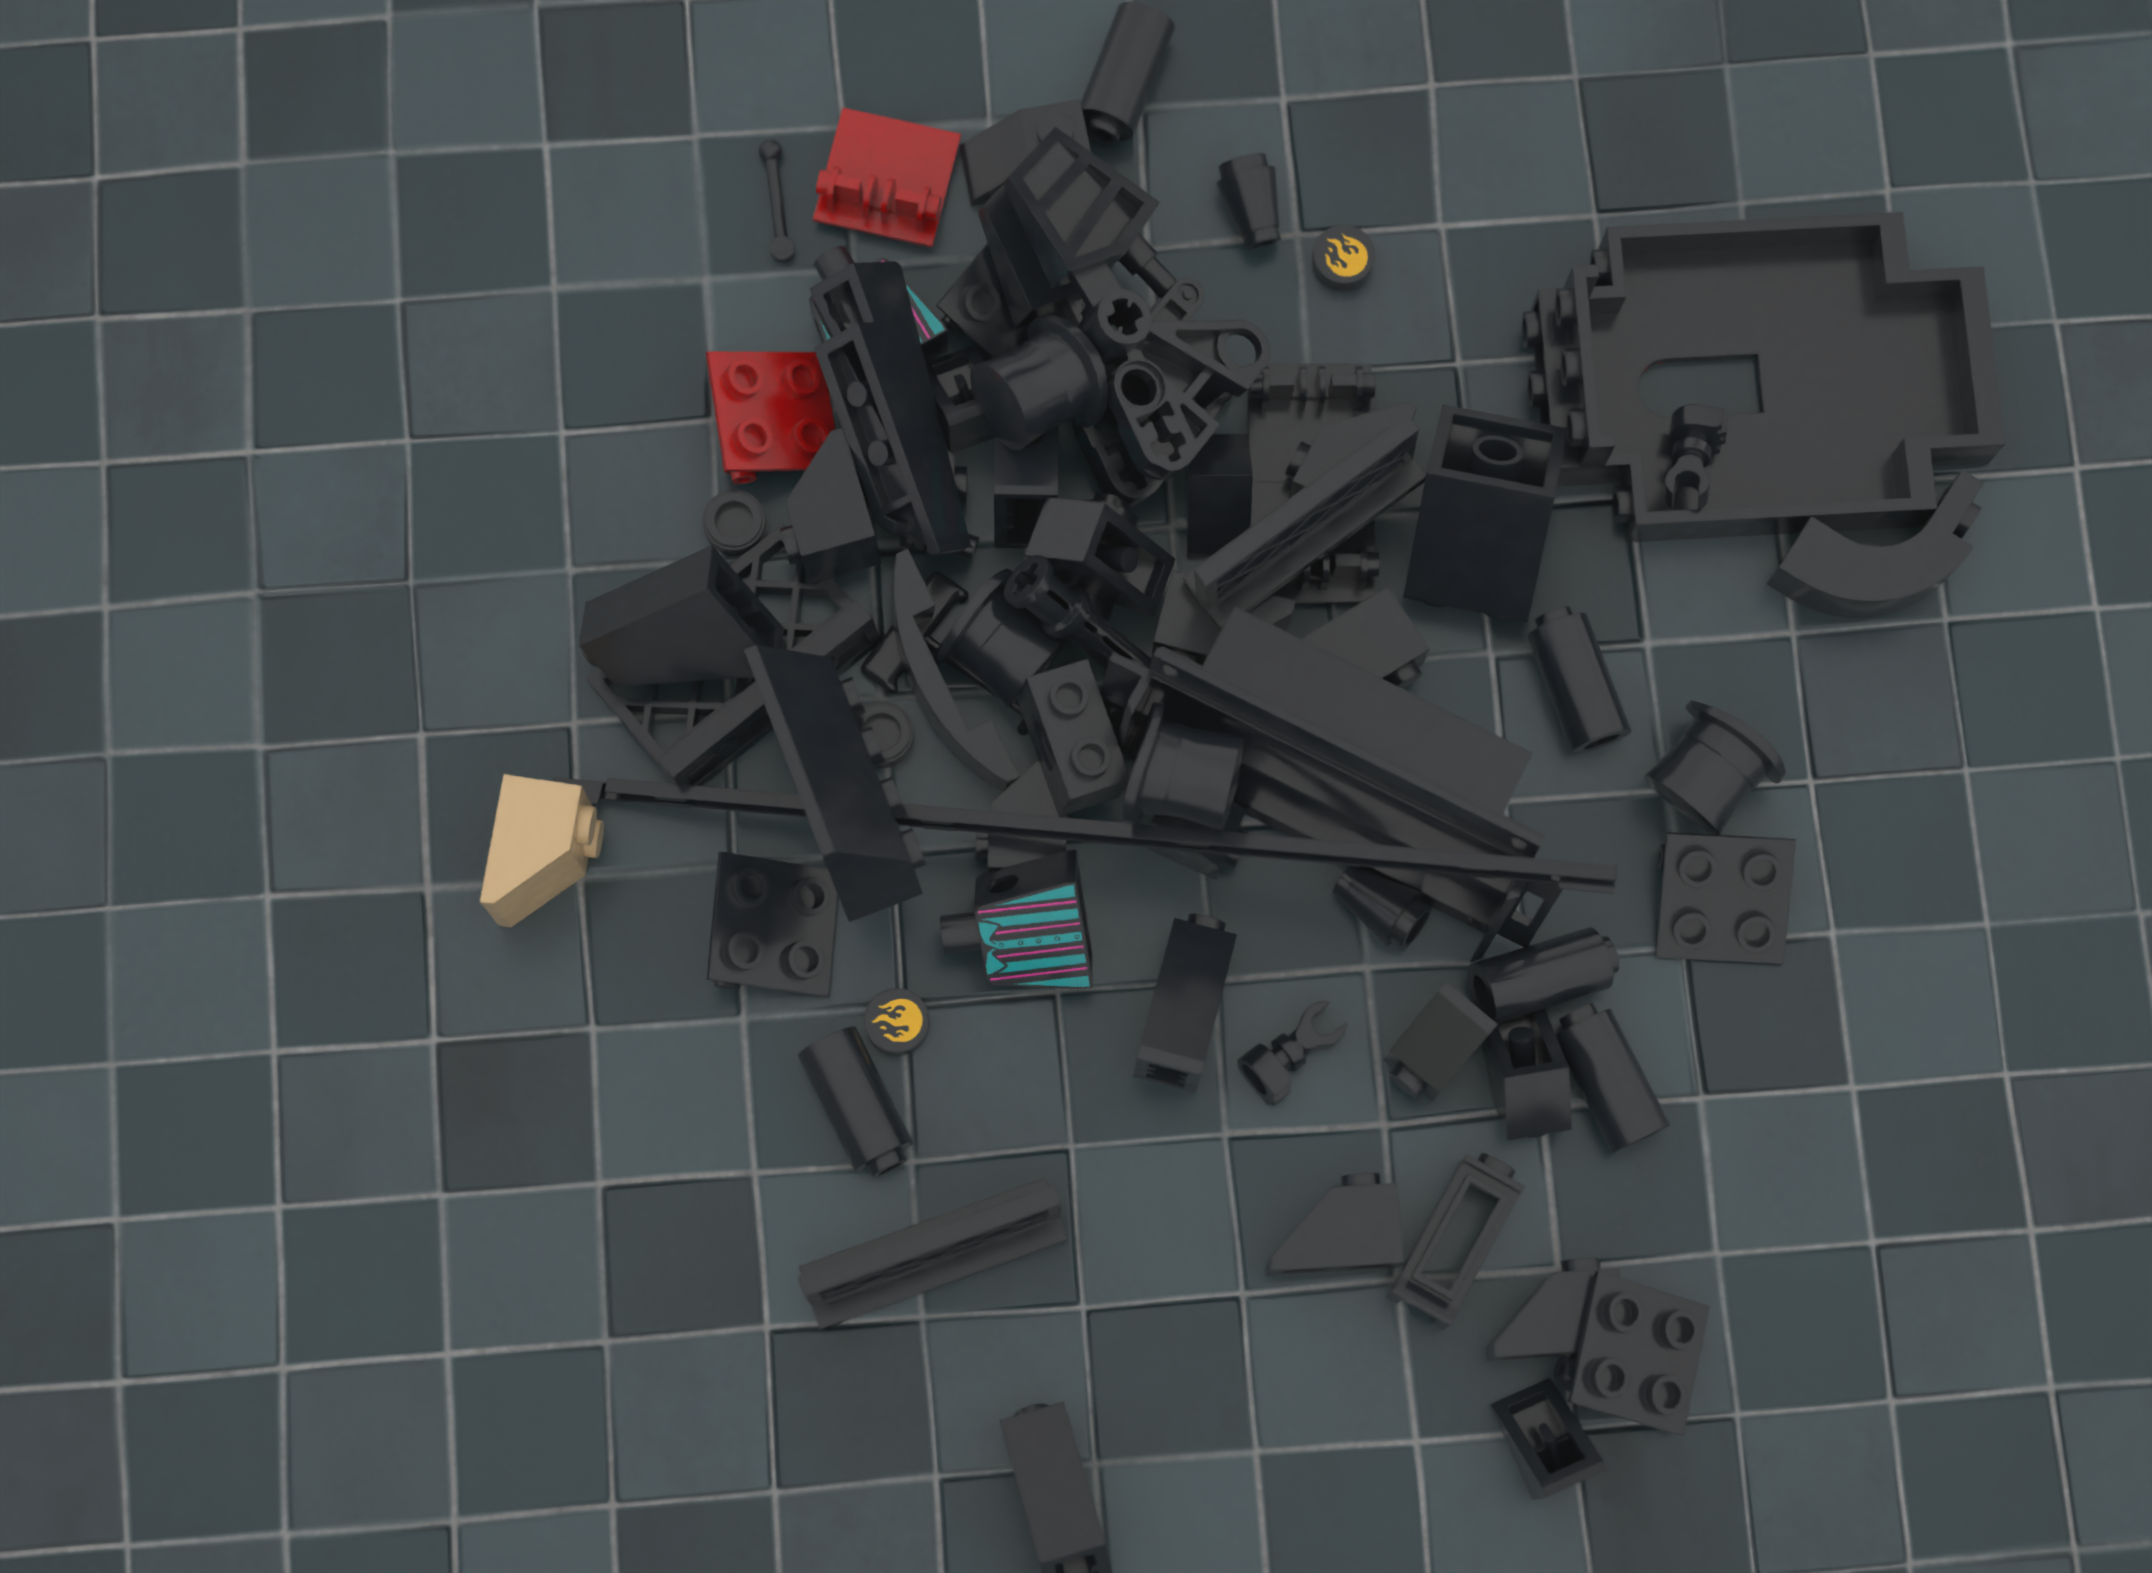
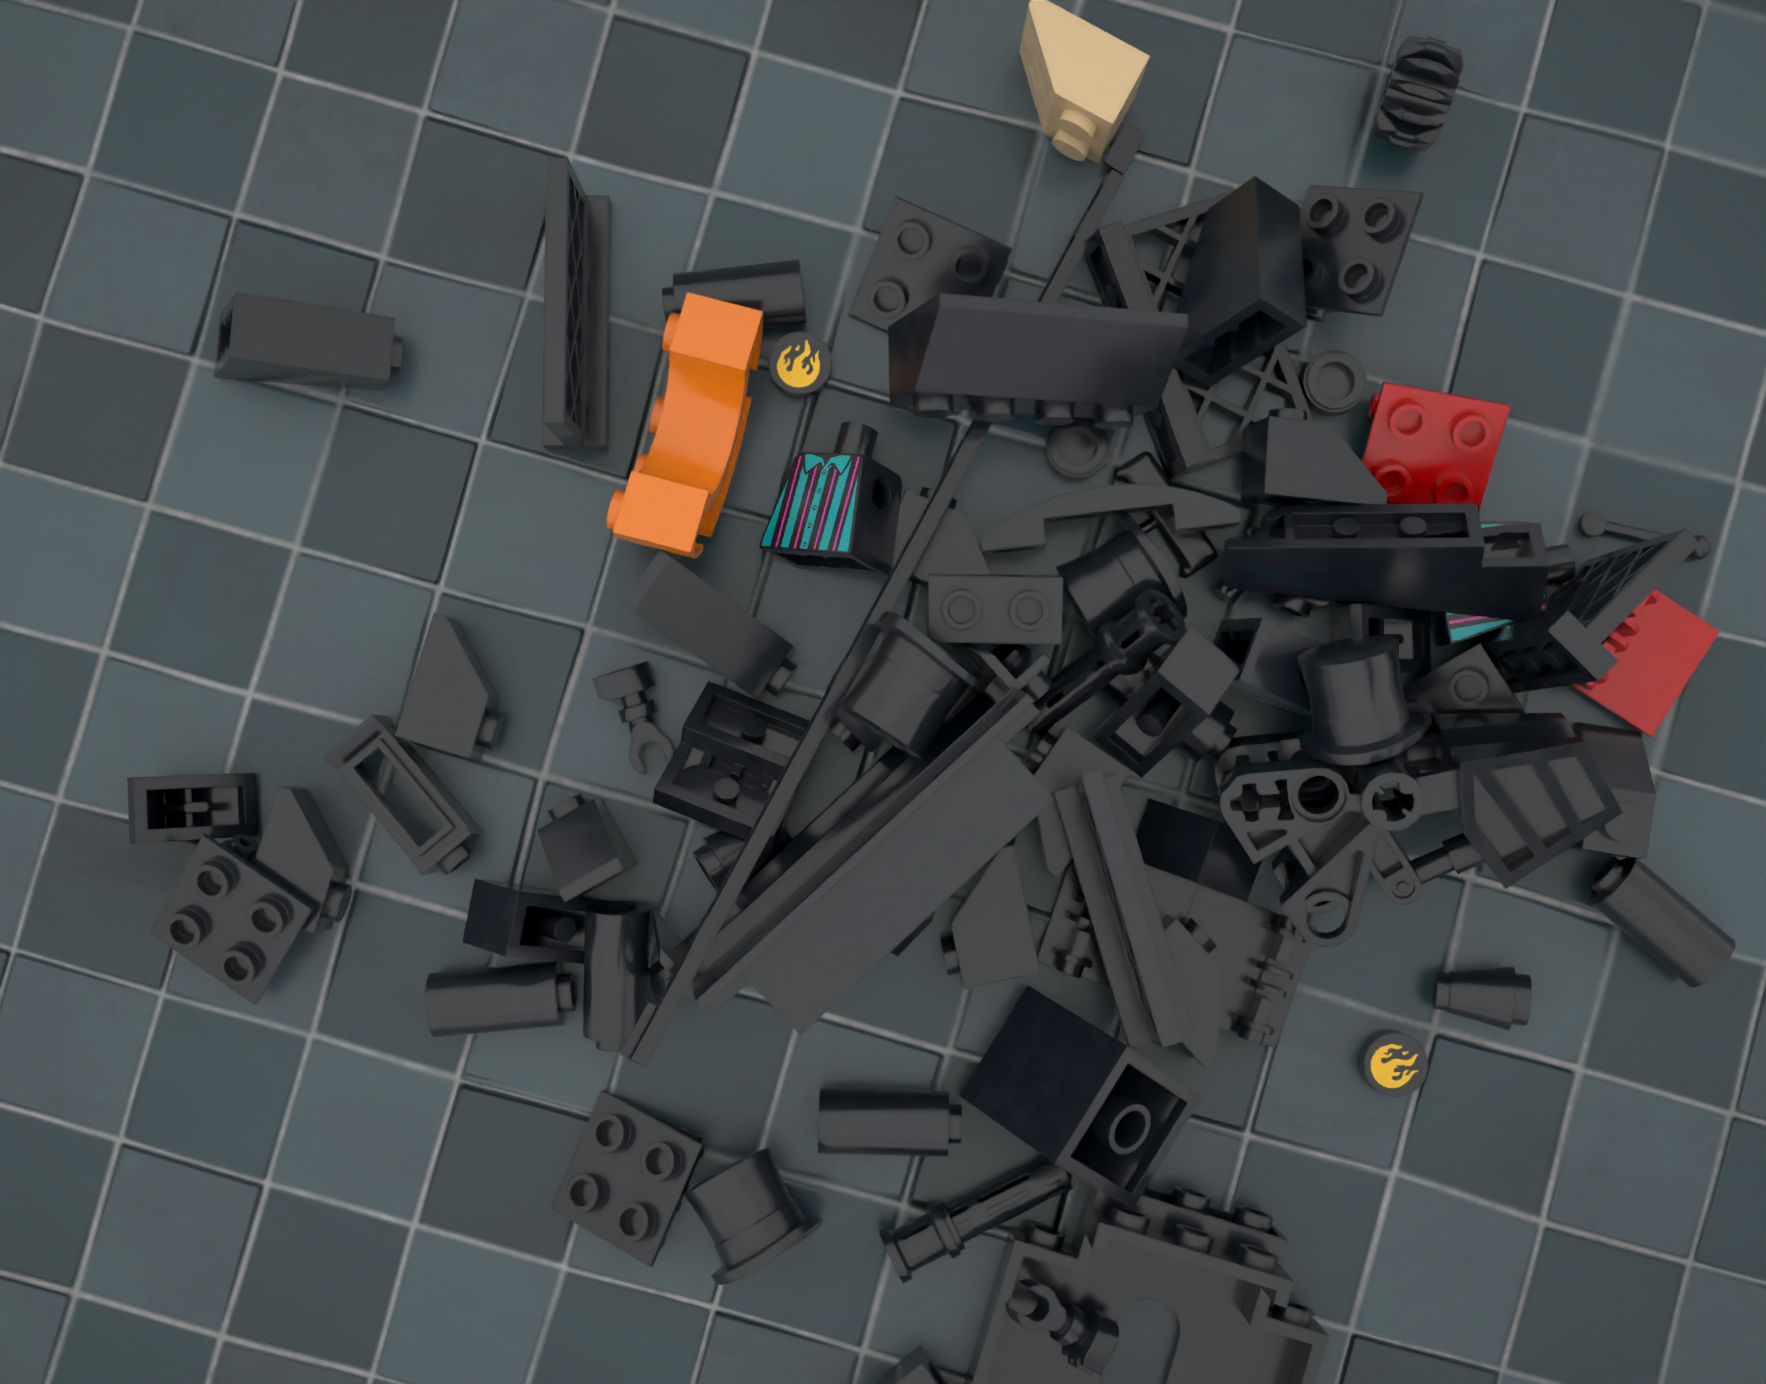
camera: 110 degrees right, 10 degrees up
none -> orange brick [606,292,763,559]
none -> black slope [653,681,817,850]
none -> black pin [879,1157,1073,1284]
none -> black hinge [1300,185,1424,322]
none -> black gear [1373,35,1464,151]
none -> black fence [1467,528,1701,693]

